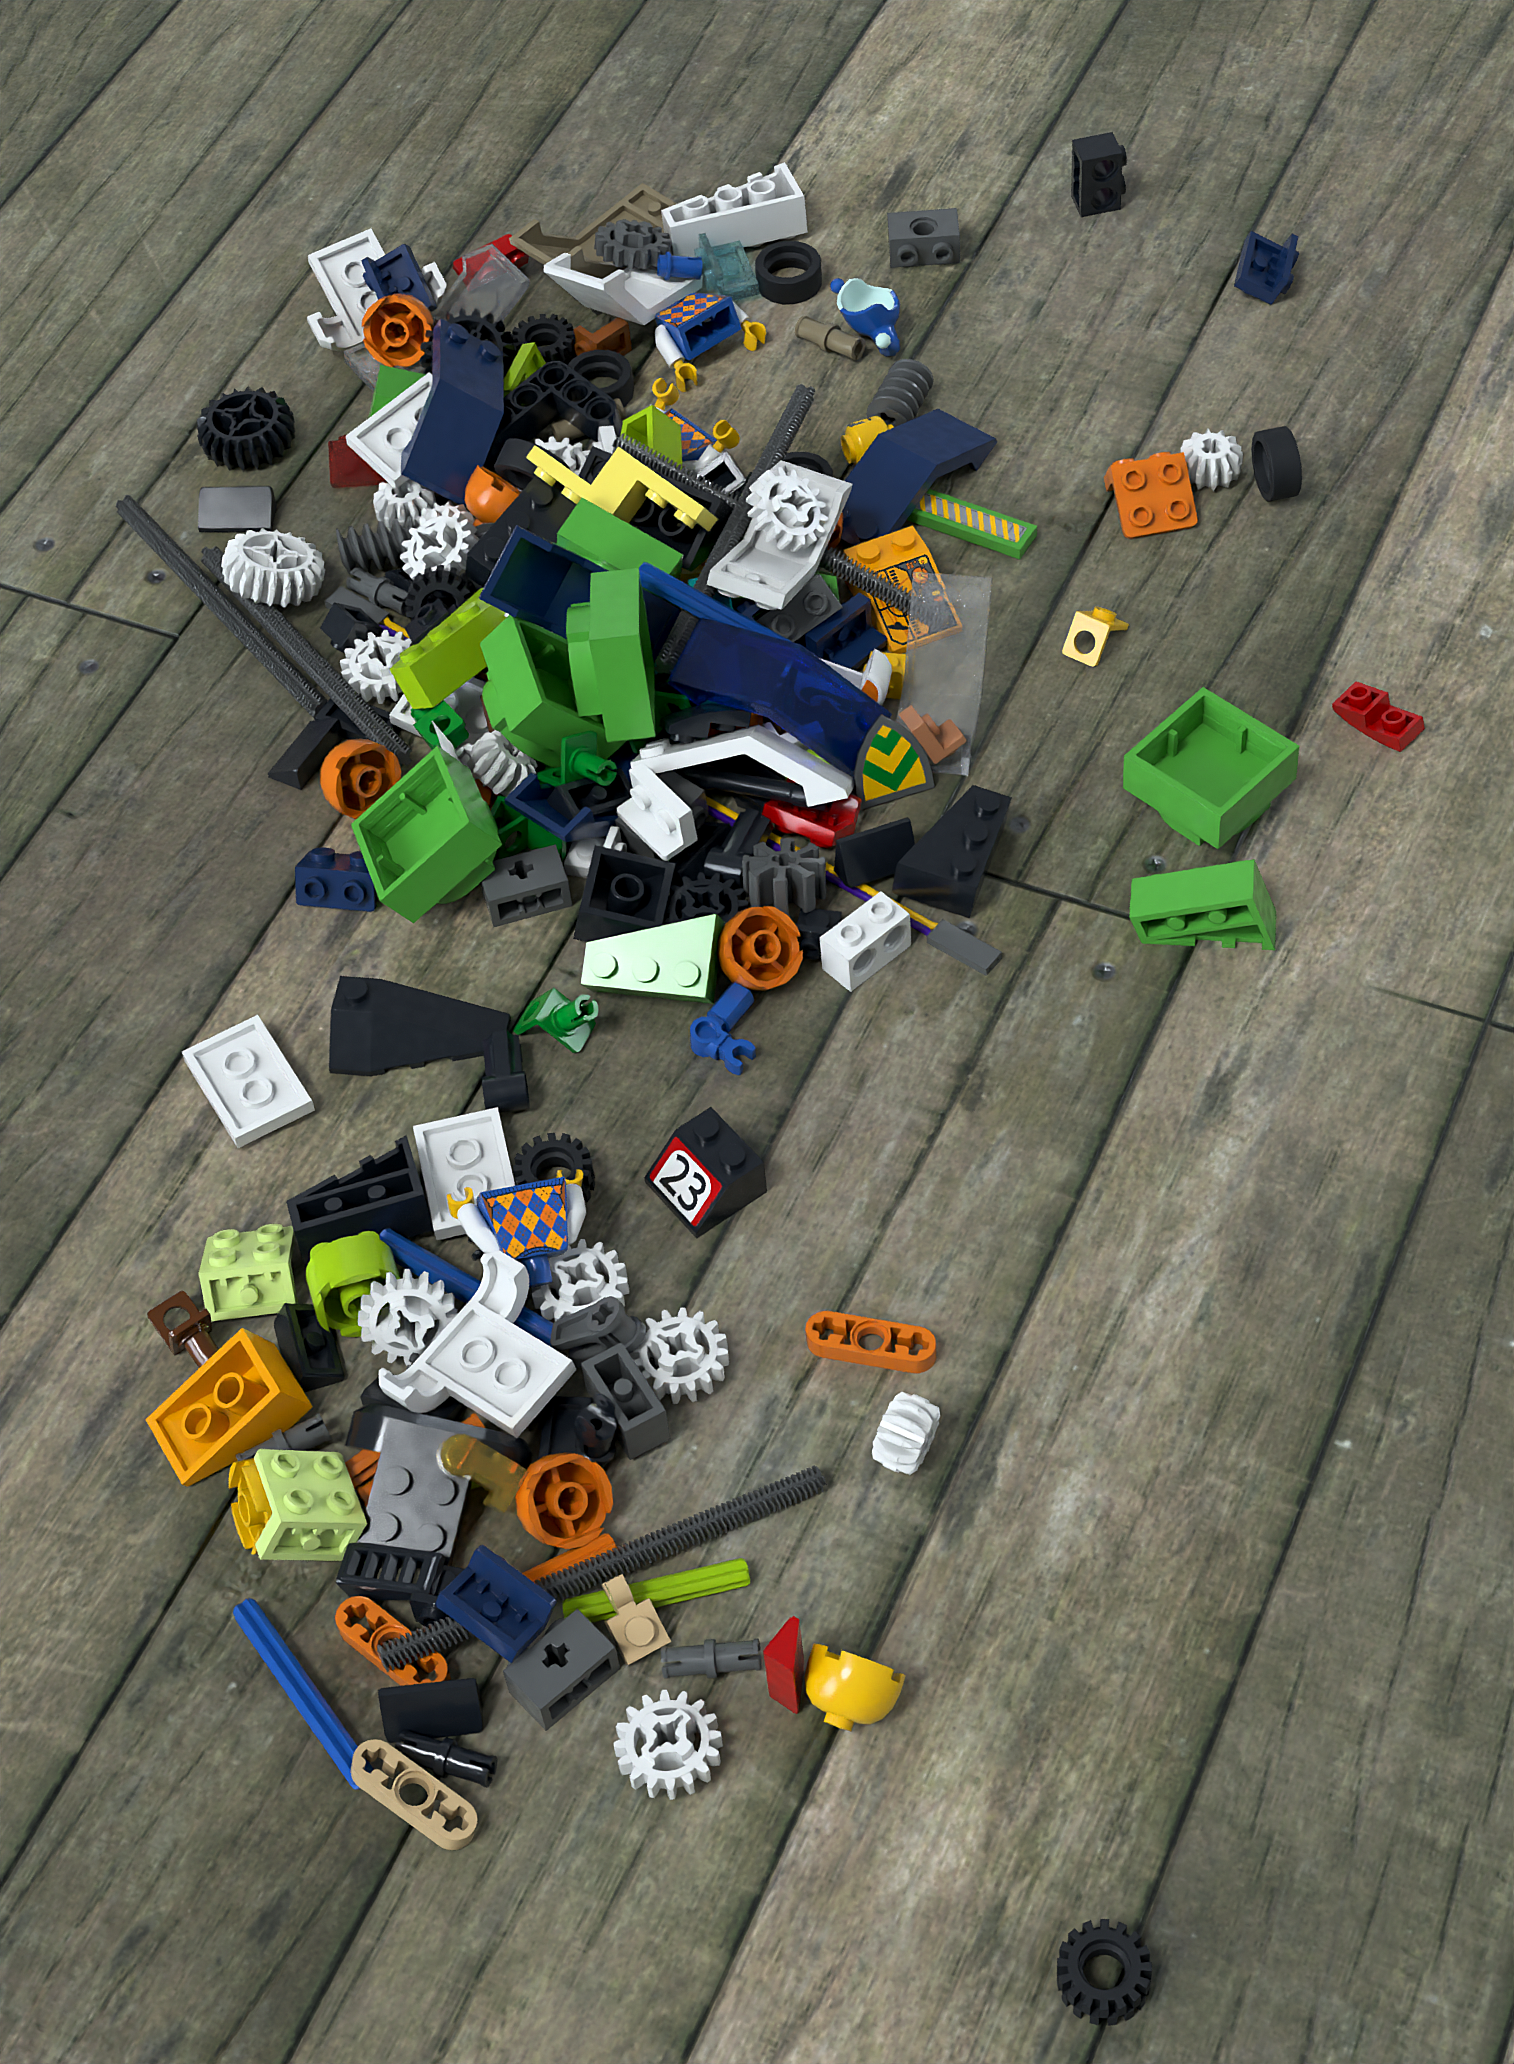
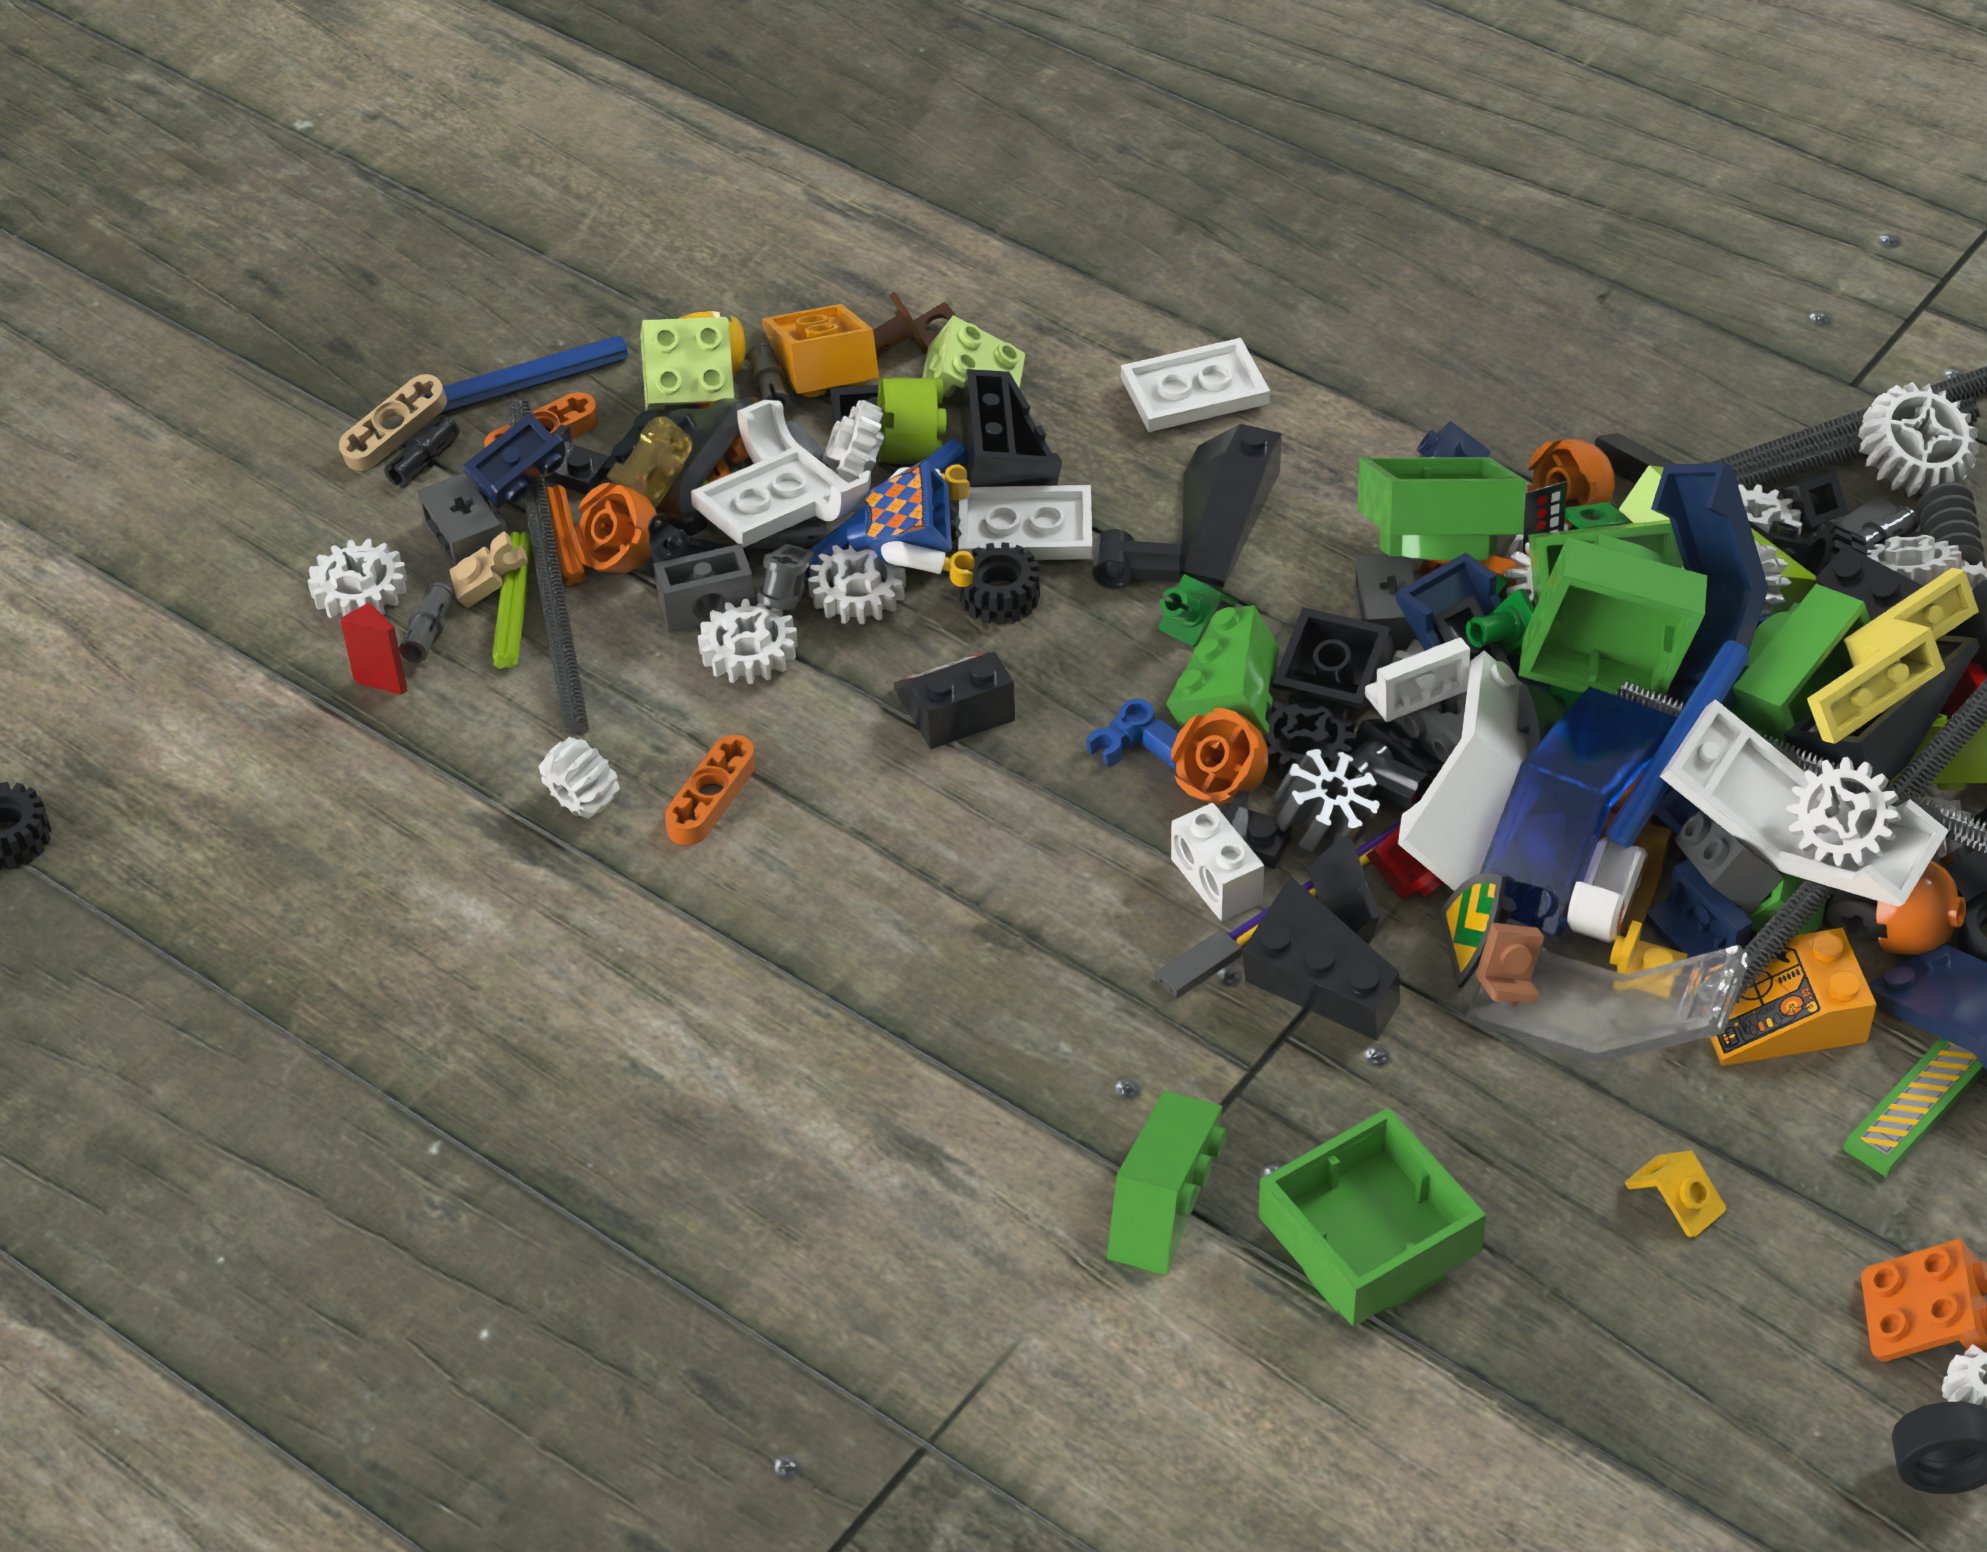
camera: 100 degrees right, 5 degrees down
black slope [336,1543,446,1600] -> none
black slope [378,1678,484,1743] -> none
yellow cylinder [804,1643,906,1732] -> none
red slope [1332,681,1425,752] -> none

